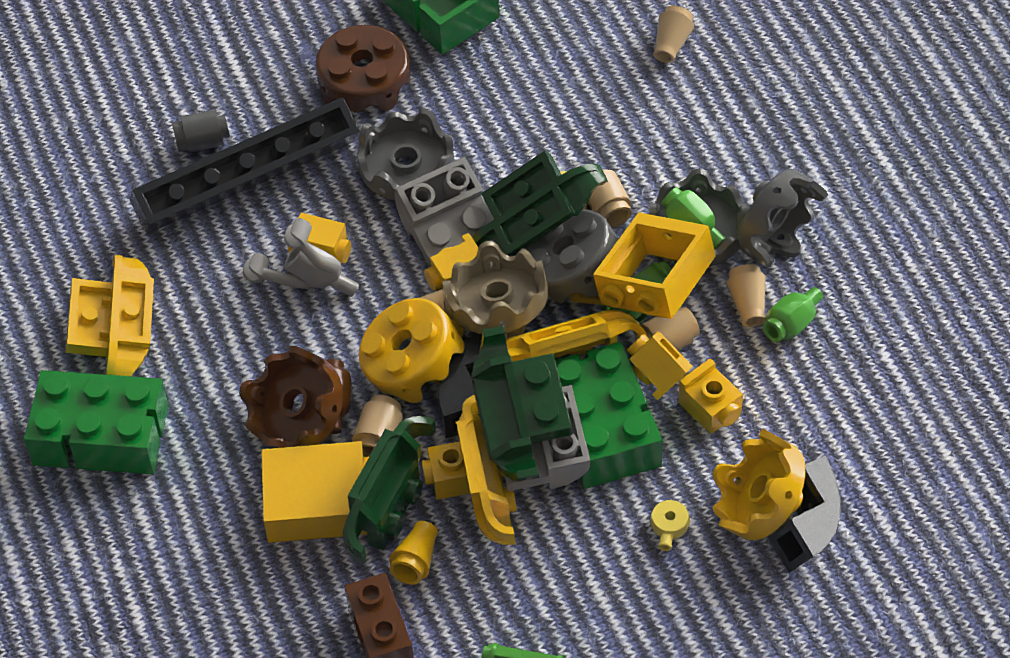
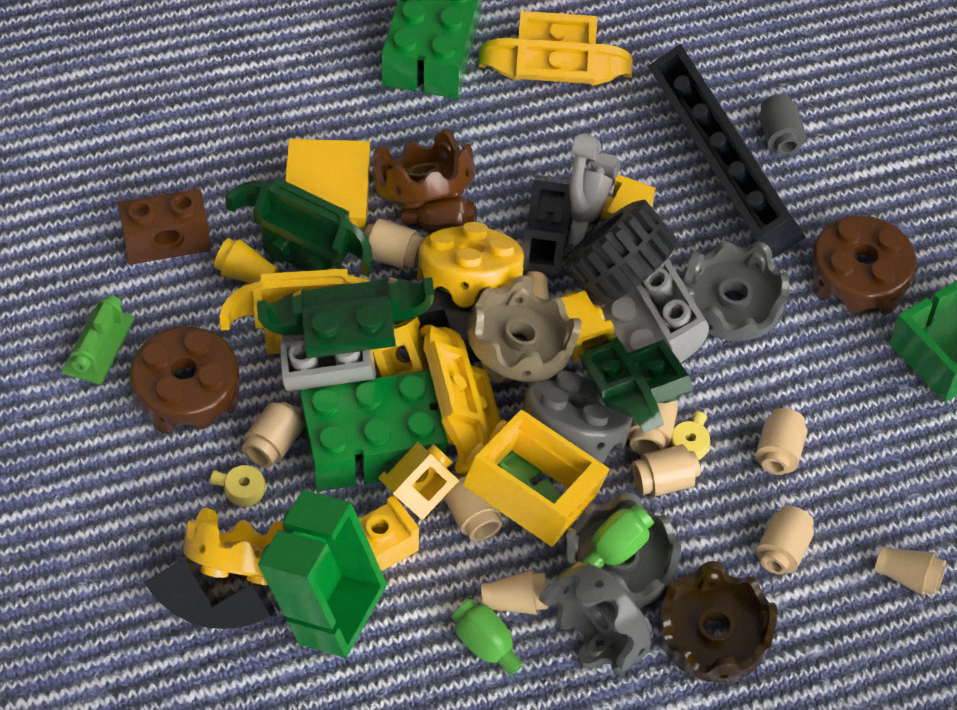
camera: 90 degrees right, 0 degrees up
none -> reddish brown plate [130,327,240,434]
none -> tan brick [242,402,304,468]
none -> green piece [258,490,388,658]
none -> black brick [522,175,571,275]
none -> black tyre [564,199,678,306]
none -> dark brown plate [658,561,778,682]
none -> tan brick [755,408,807,475]
none -> tan brick [756,506,814,574]

